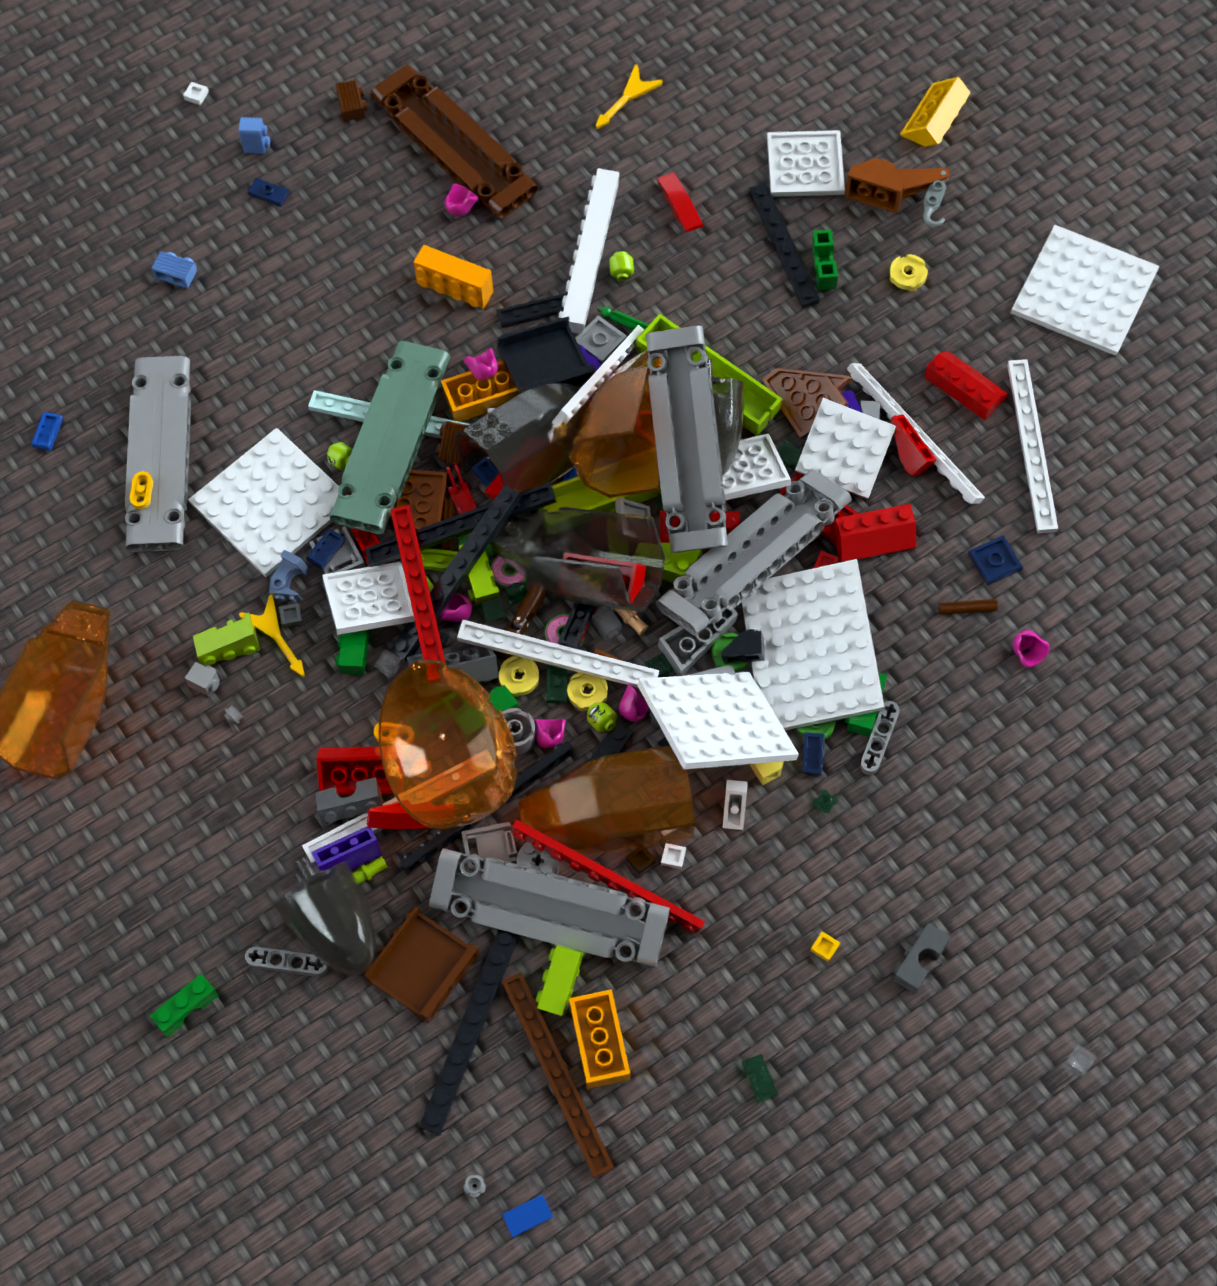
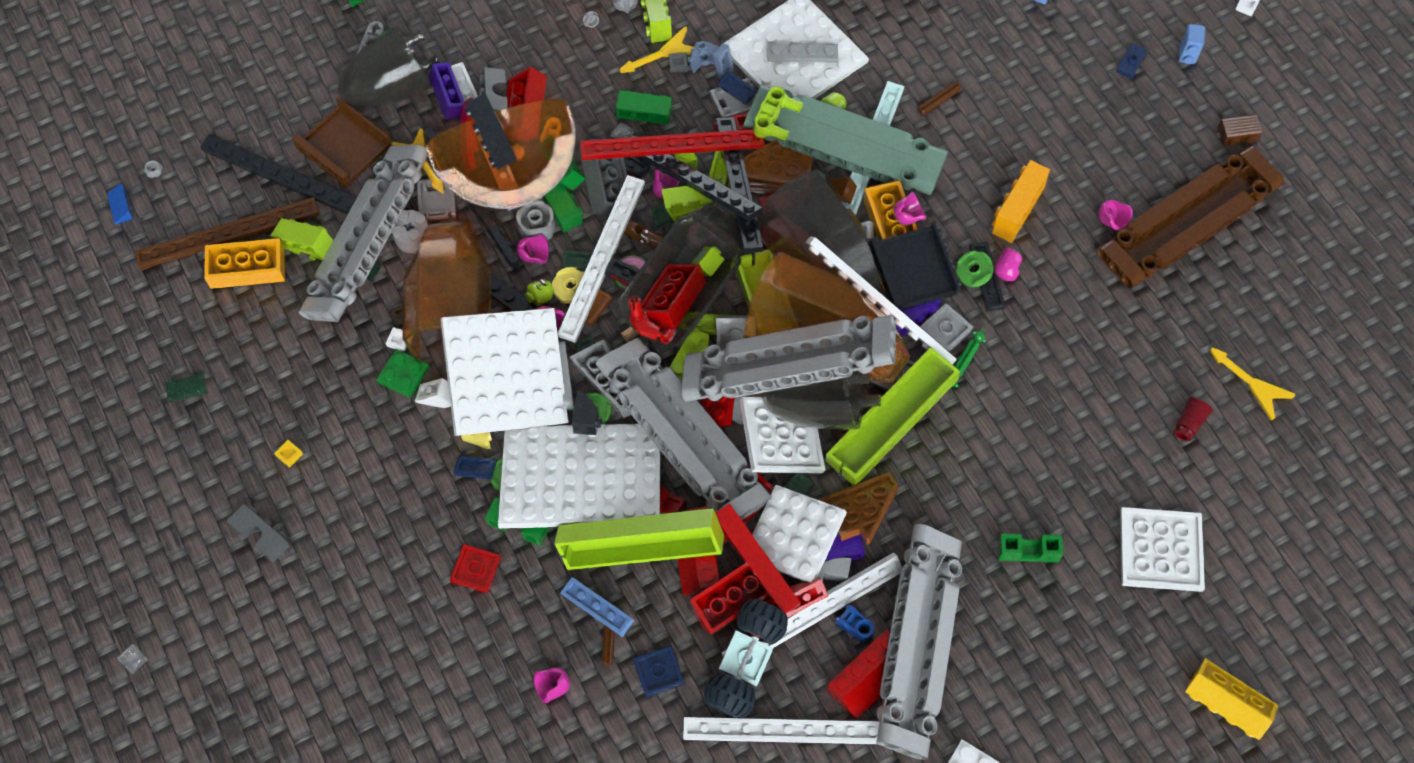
camera: 95 degrees right, 0 degrees up
white plate [322,562,415,635] -> none
lime pin [345,856,388,889] -> none
light yellow plate [498,656,539,697] -> none
red plate [510,819,705,933] -> none
white brick [559,168,619,334] -> none
lime head [609,251,634,281] -> none
red slope [657,172,703,233] -> none
black plate [749,183,820,308] -> none
clear green plate [813,790,838,814] -> none
dark orange slope [845,158,950,227] -> none
light grey beam [860,701,900,775] -> none
light yellow plate [890,255,928,292] -> none
none -> green plate [376,349,430,398]
none -> yellow piece [392,128,444,194]
none -> red tile [450,544,502,594]
none -> black brick [464,93,518,171]
none -> lime piece [555,508,724,570]
none -> medium blue plate [560,577,634,637]
none -> red arm [628,297,674,344]
none -> red slope [689,563,769,634]
none -> lime brick [691,246,724,276]
none -> black plate [704,599,788,719]
none -> red tile [715,503,801,614]
none -> lime piece [753,86,803,142]
none -> light grey plate [767,43,838,63]
none -> blue piece [835,605,874,643]
none -> light grey panel [876,524,962,760]
none -> reddish brown axle [917,81,962,116]
none -> bright green tile [956,251,994,287]
none -> dark pink hair [994,247,1022,281]
none -> dark red plant [1173,397,1213,442]

